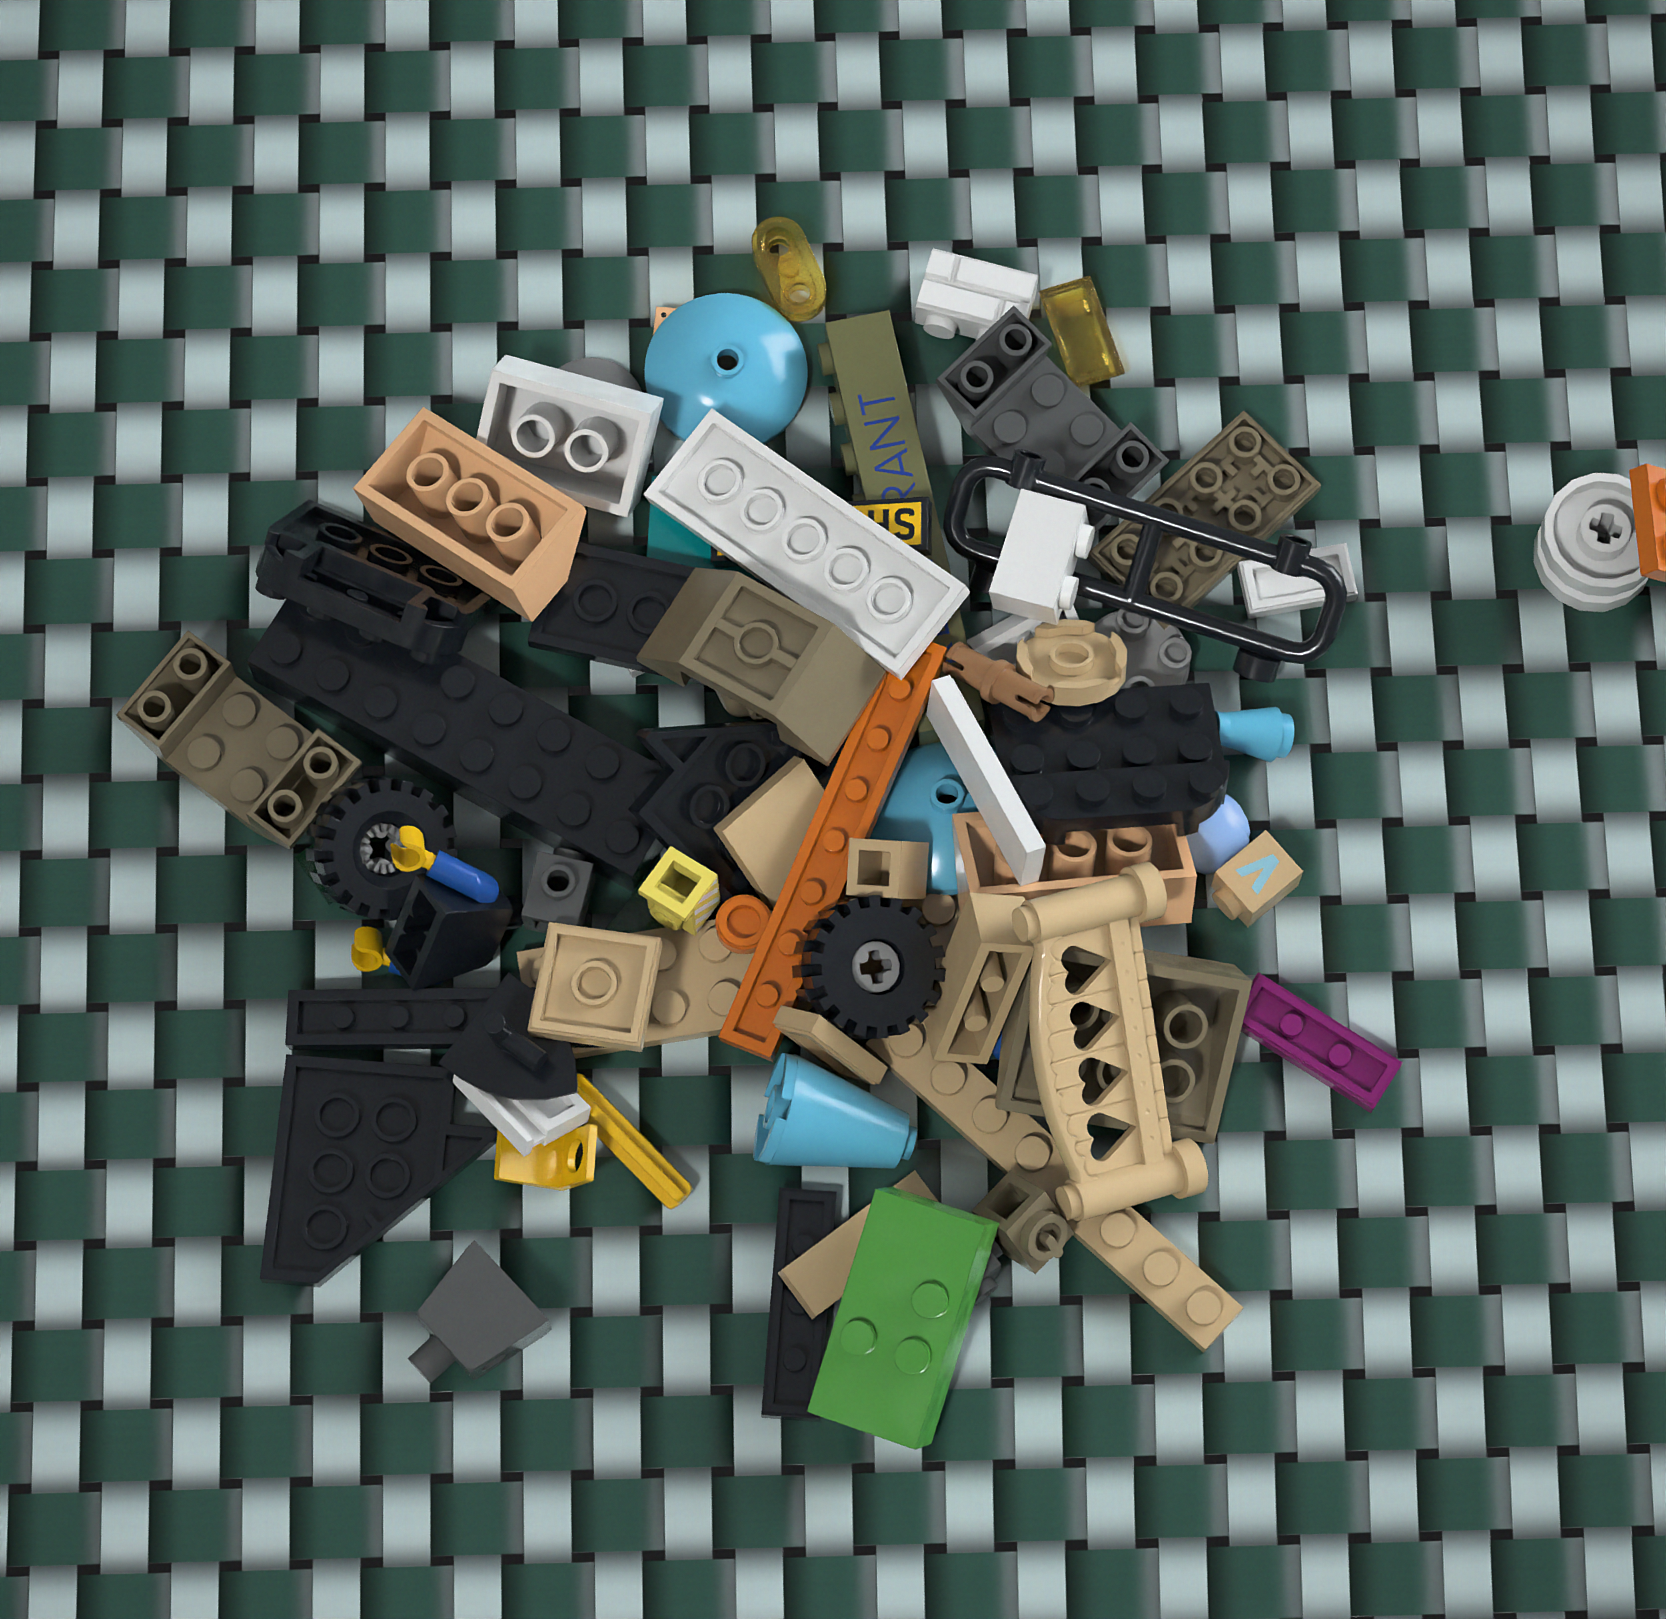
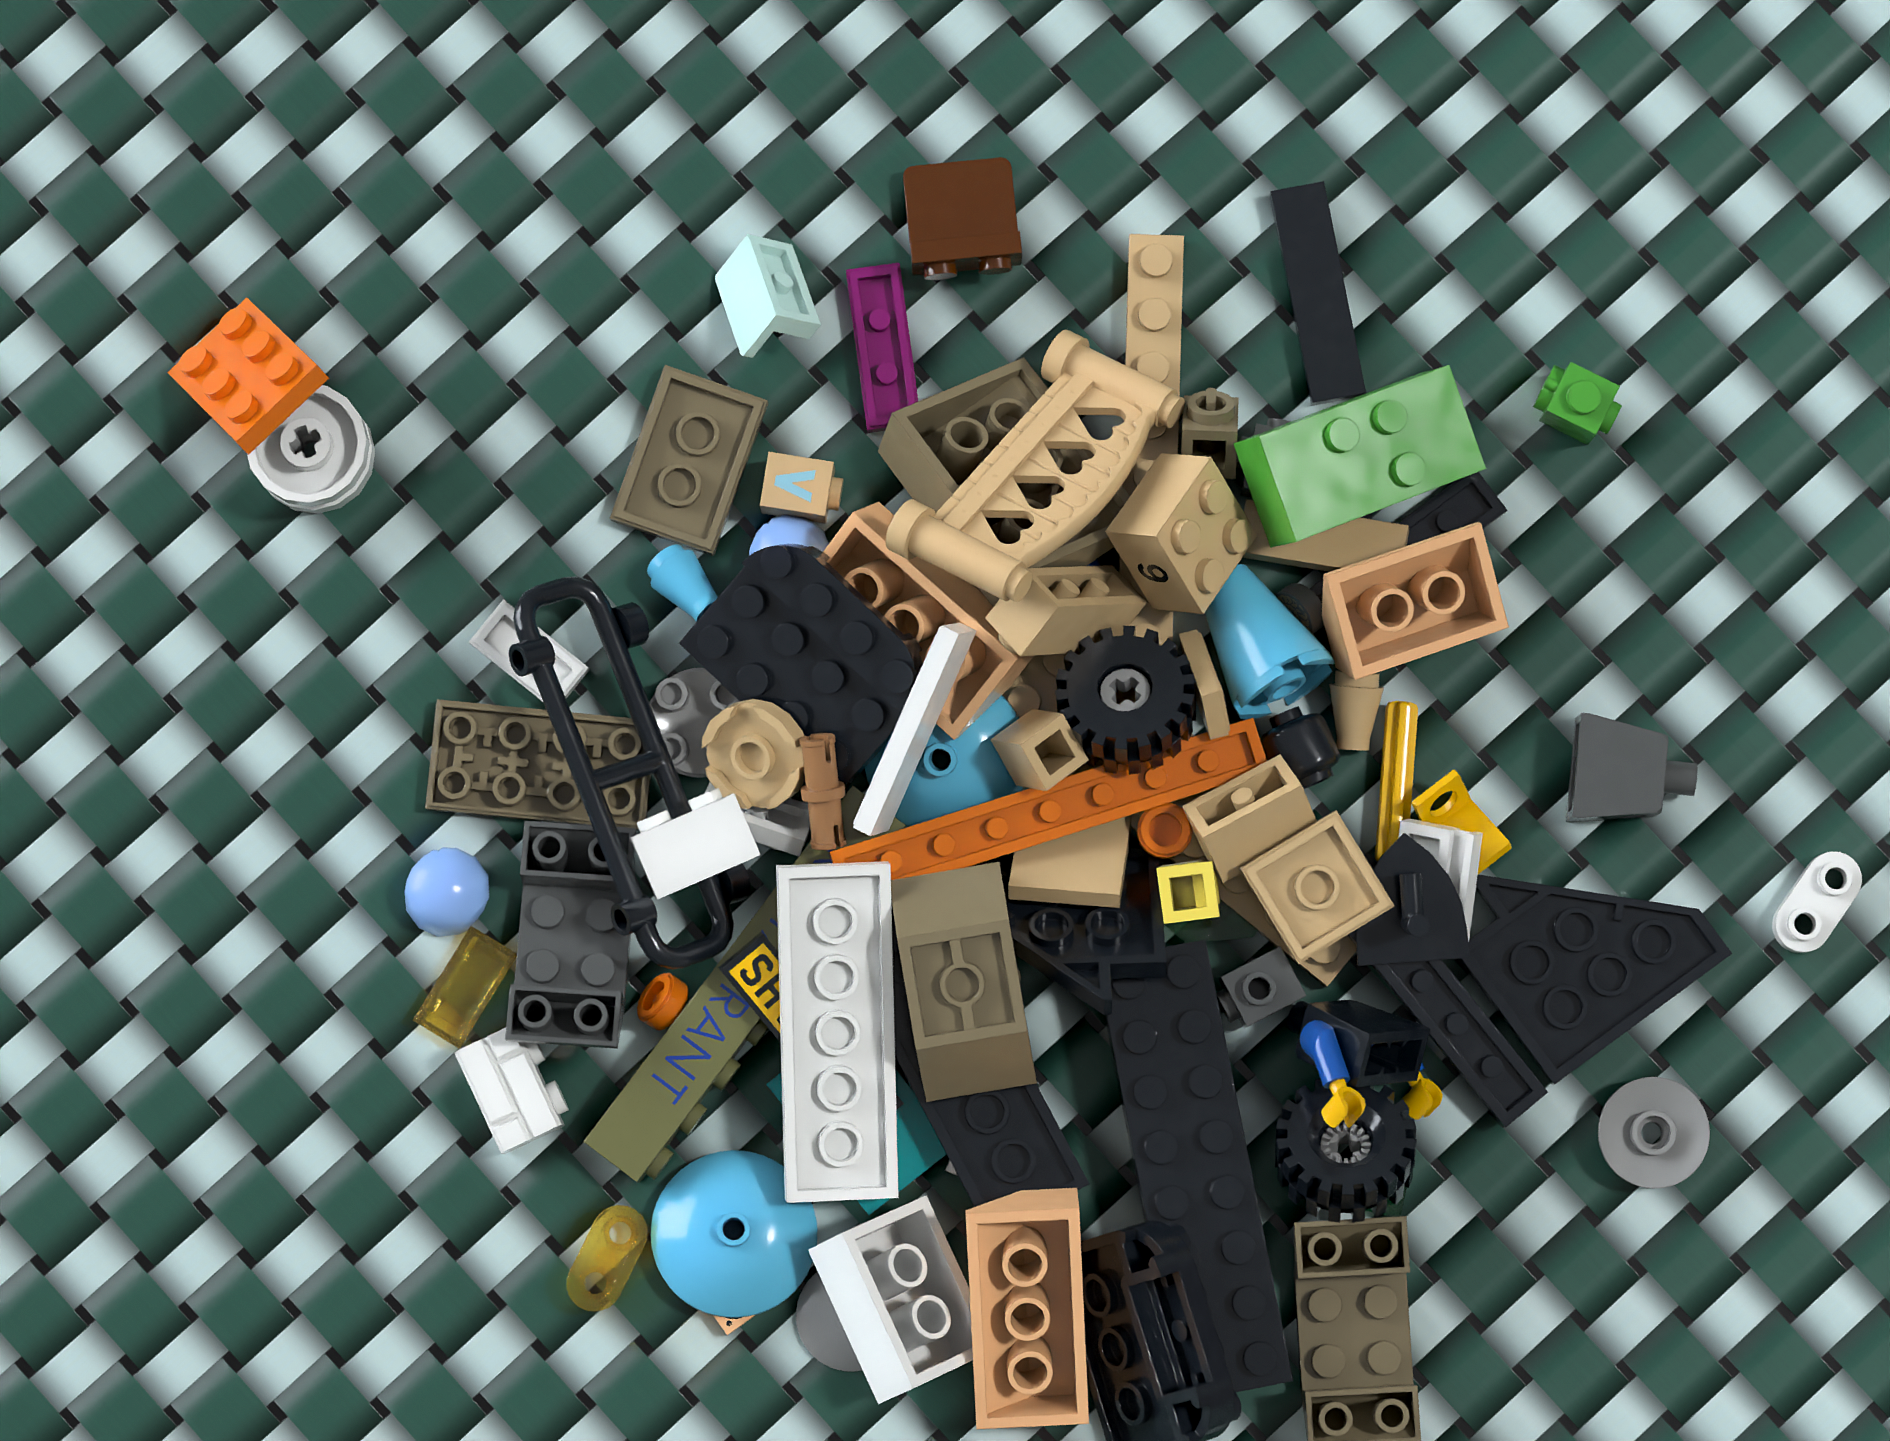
camera: 130 degrees left, 10 degrees up
none -> light blue hair [404,847,489,937]
none -> dark tan tile [610,365,769,556]
none -> orange tile [637,973,688,1031]
none -> light aqua panel [715,234,821,358]
none -> reddish brown bracket [903,157,1022,280]
none -> tan brick [1105,453,1257,614]
none -> tan brick [1182,754,1317,883]
none -> black head [1260,706,1340,789]
none -> black tile [1270,181,1366,406]
none -> dark grey tile [1275,583,1324,635]
none -> light nougat slope [1322,522,1509,680]
none -> tan cone [1329,670,1384,751]
none -> bright green brick [1533,362,1622,445]
none -> light grey dish [1598,1077,1710,1189]
none -> white plate [1772,852,1862,953]

